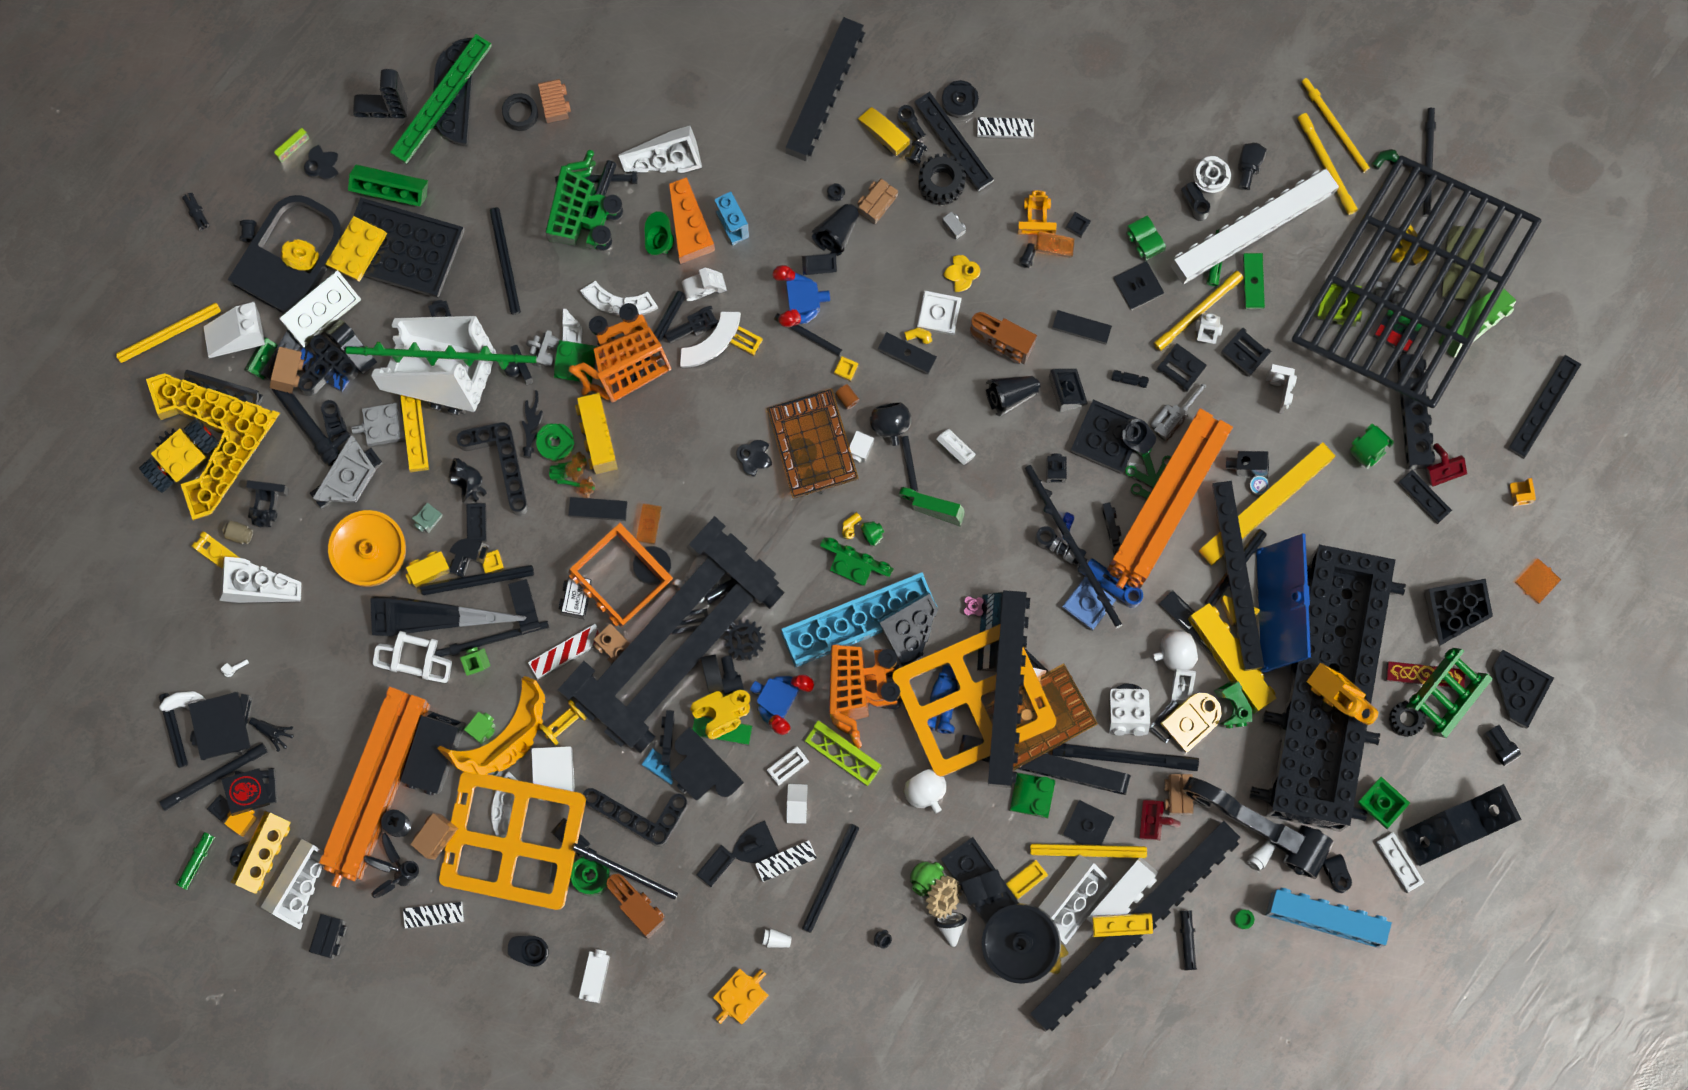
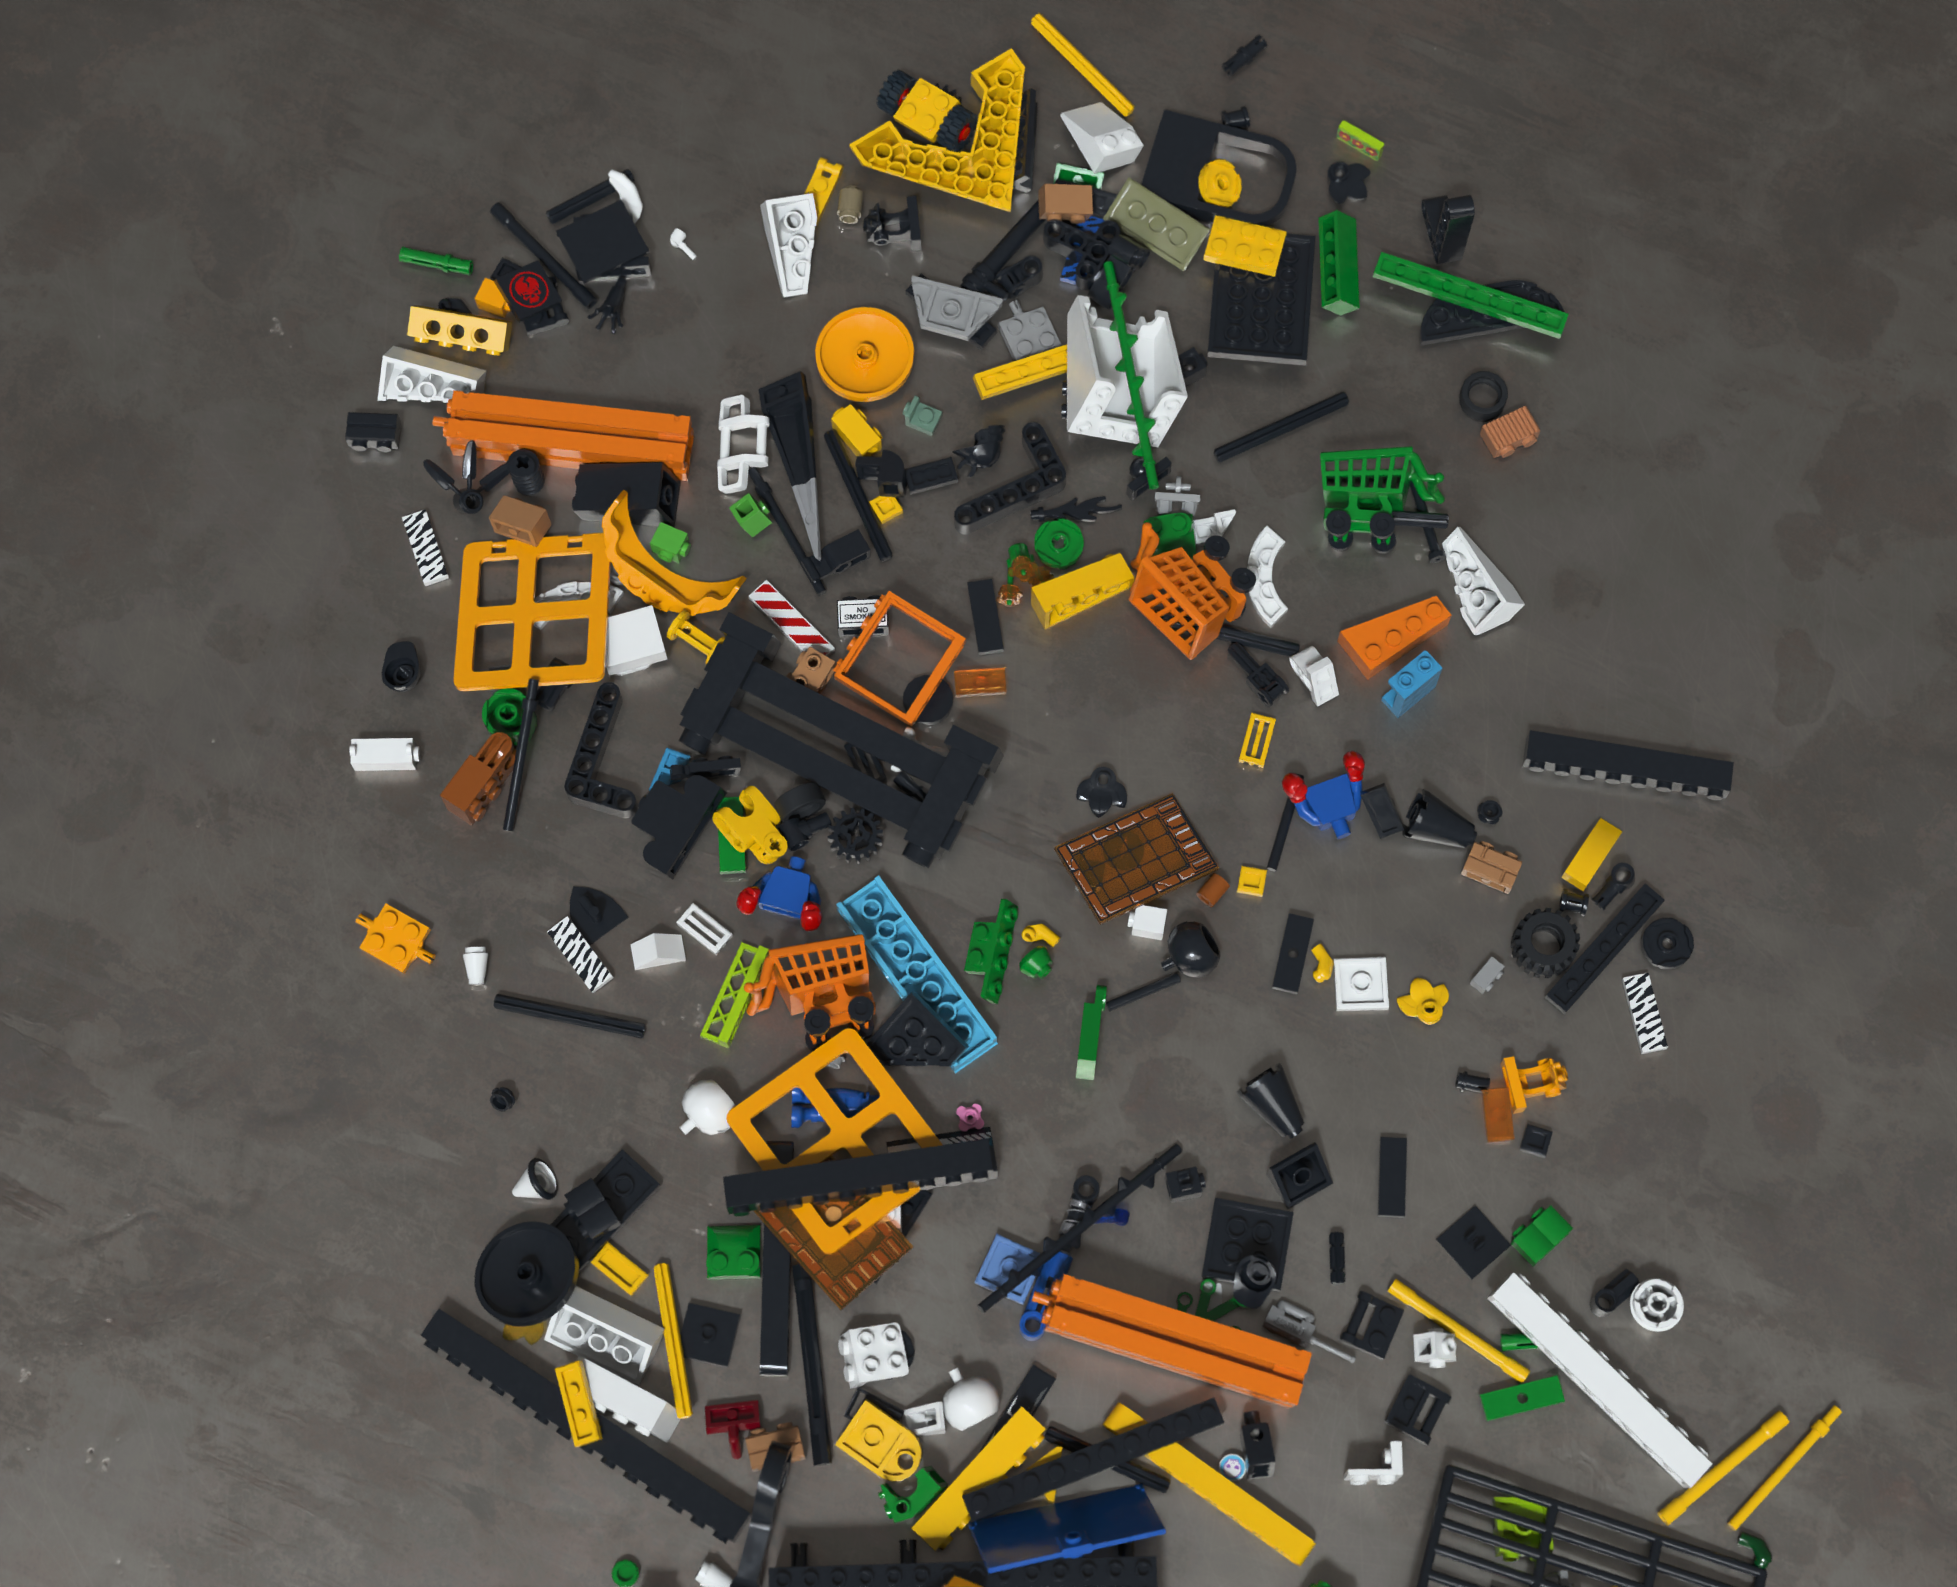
camera: 80 degrees right, 5 degrees down
green piece [644,211,674,255] -> none
white tile [680,312,741,368] -> none
black tile [696,845,737,888] -> none
bright green plant [910,862,944,897] -> none
tan gear [926,876,962,919] -> none
white plate [937,429,976,465] -> none
dark orange brick [970,312,1037,365] -> none
black plate [1101,502,1122,556] -> none
black pin [1180,910,1197,971] -> none
black piece [1238,142,1267,190] -> none

